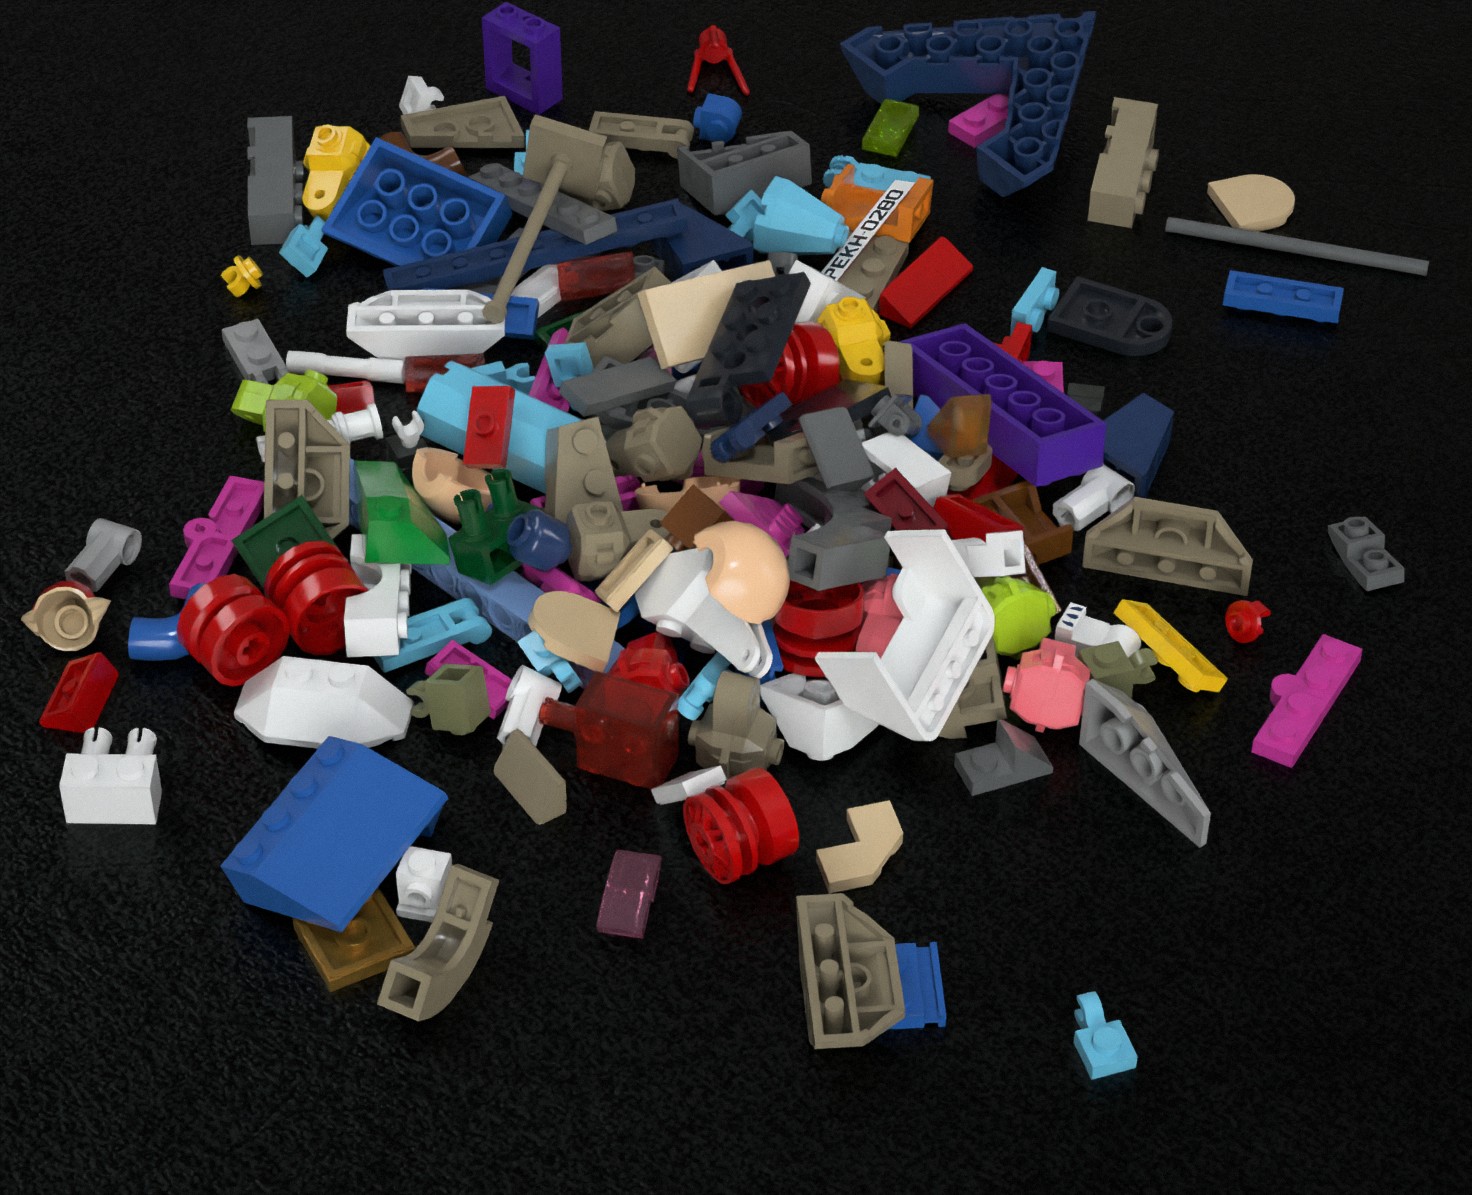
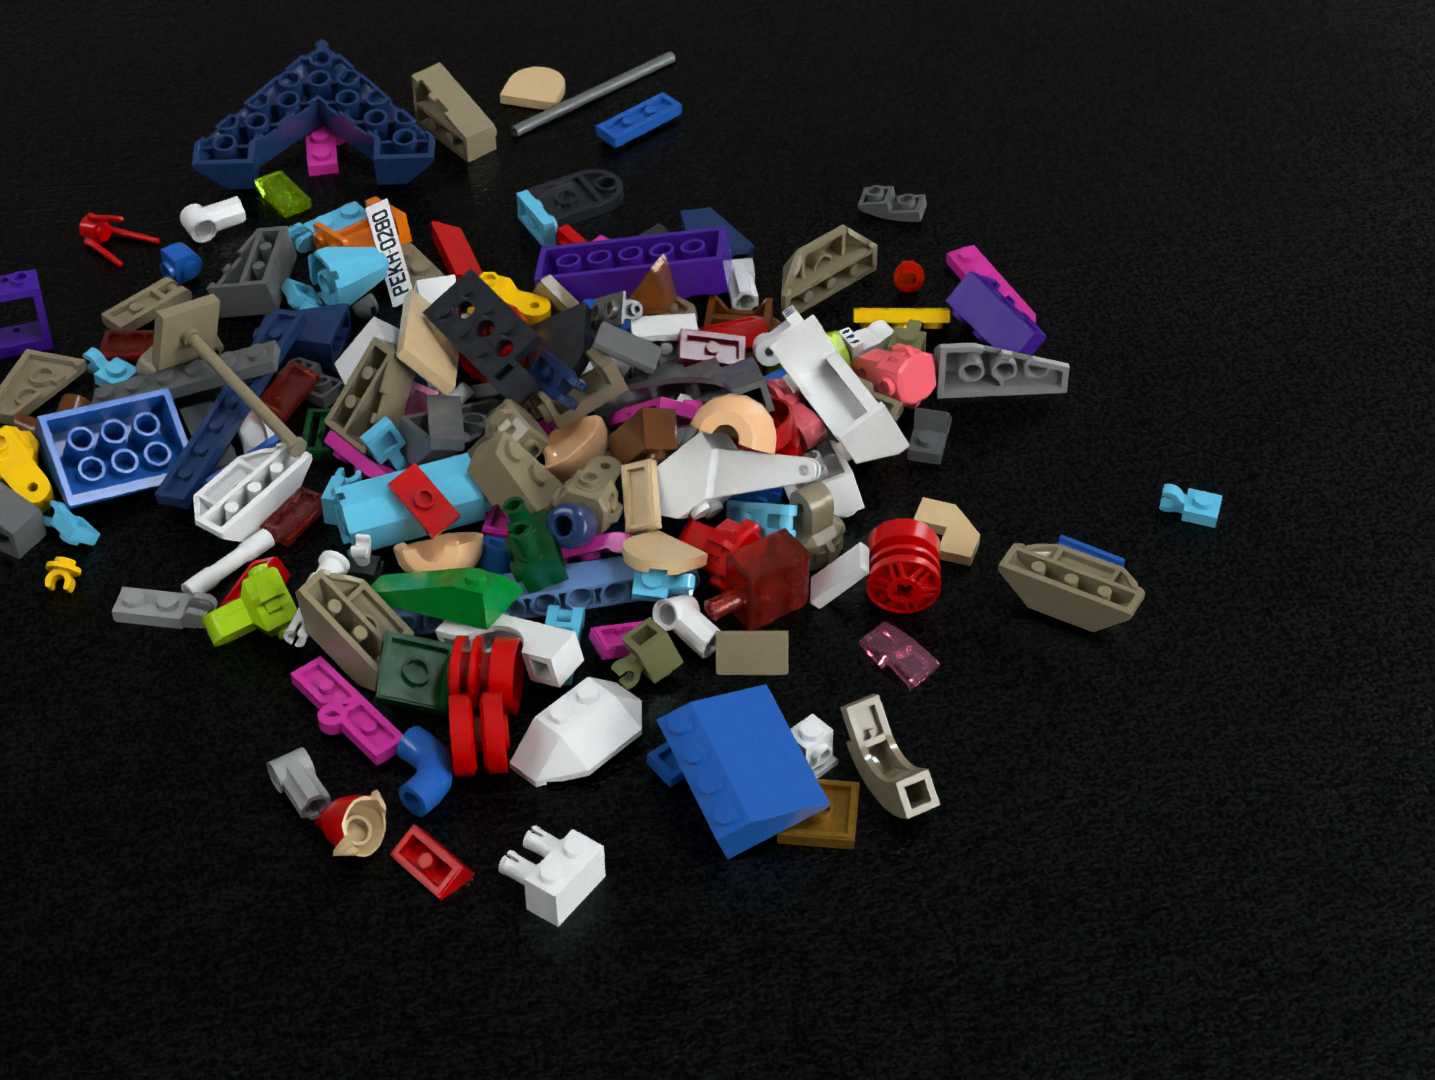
camera: 55 degrees left, 0 degrees up
none -> white piece [180,196,246,243]
none -> dark purple wedge [946,271,1047,355]

